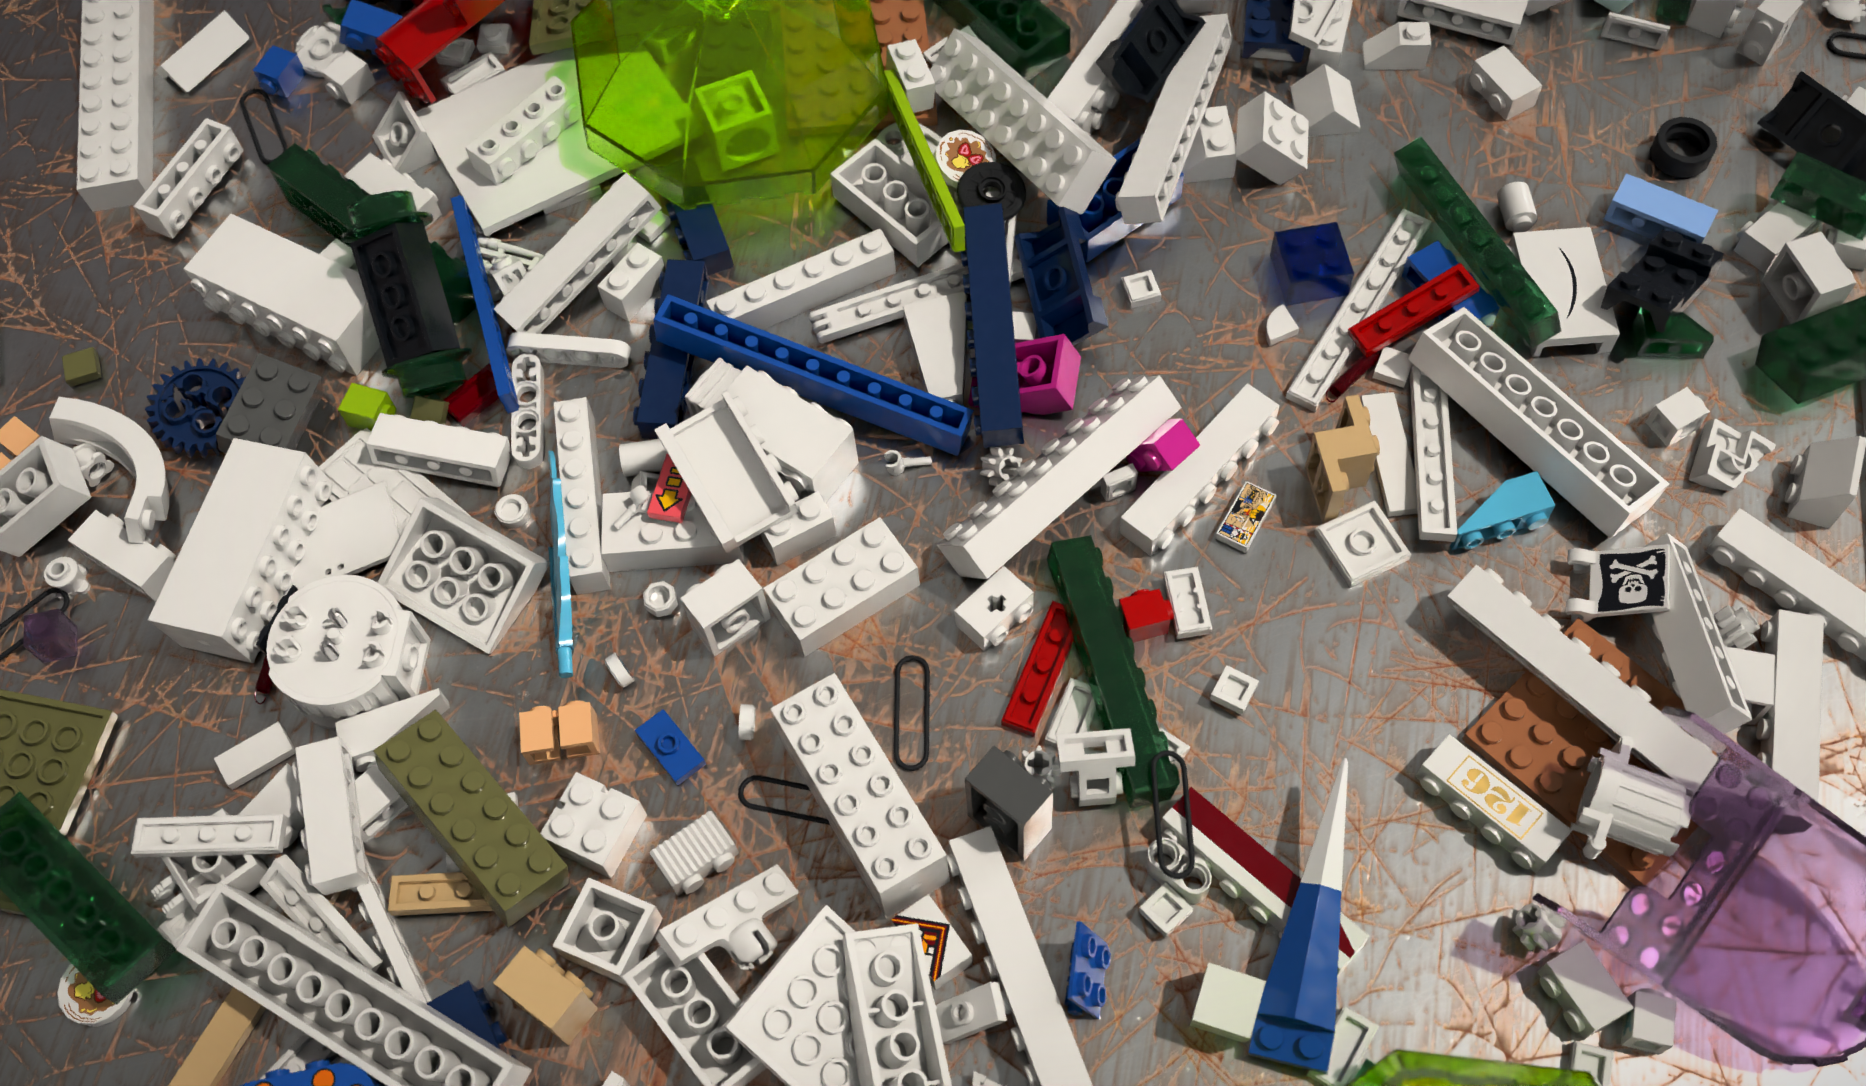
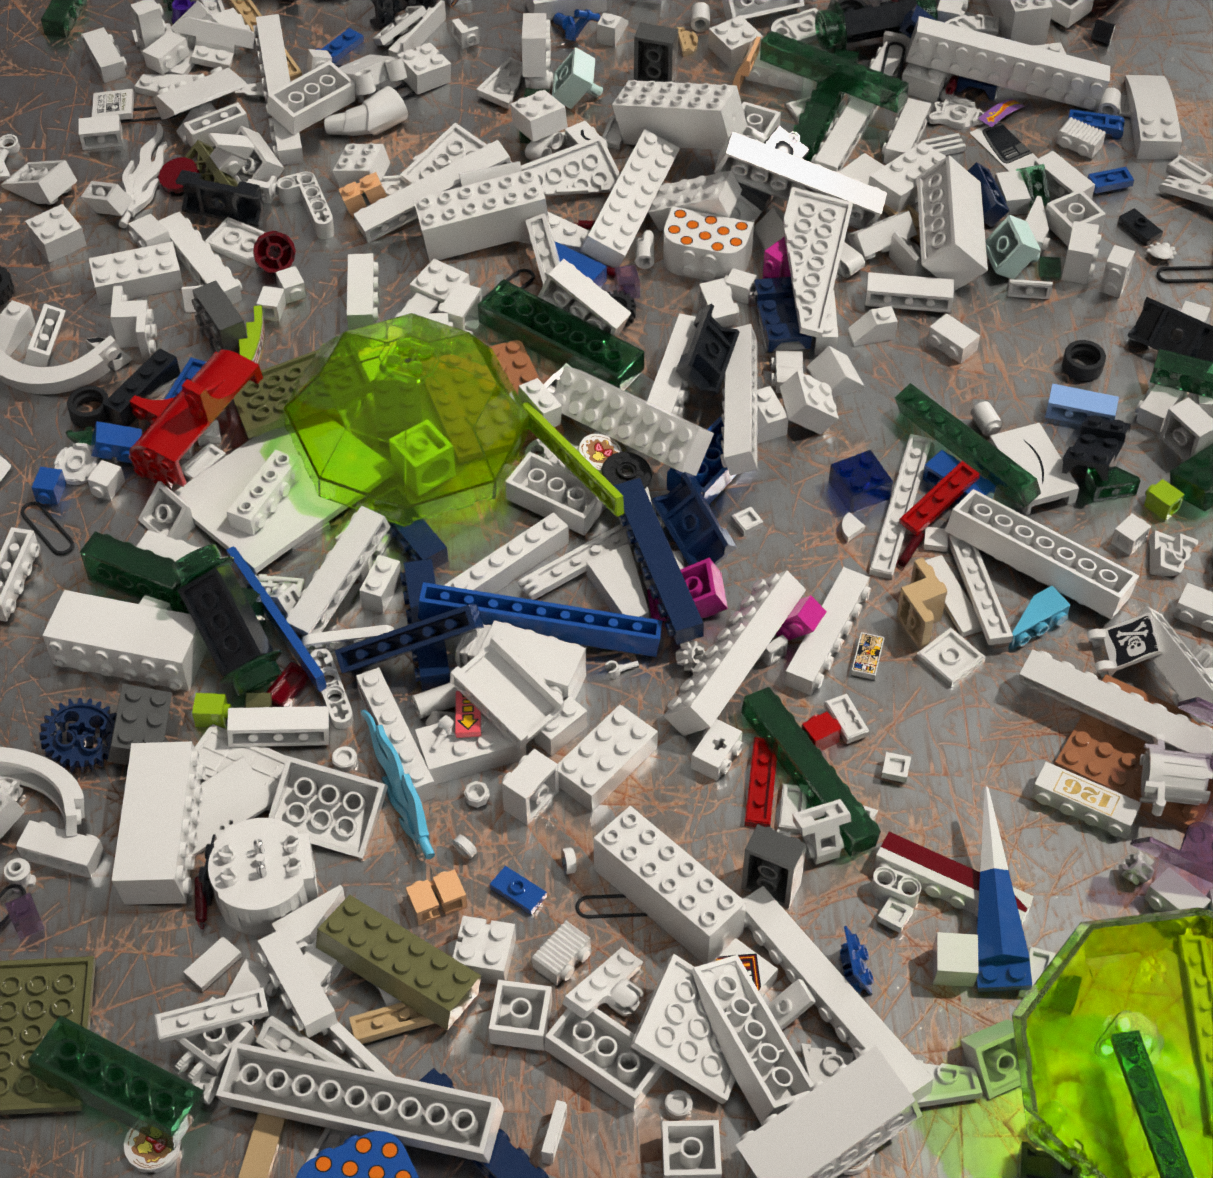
camera: 20 degrees left, 10 degrees down
tan brick [493,946,598,1046] -> none
black piece [893,655,930,771] -> none
black piece [1150,750,1195,879] -> none
none -> dark blue brick [335,604,484,673]
none -> white brick [771,351,803,393]
none -> lime brick [1144,479,1185,521]

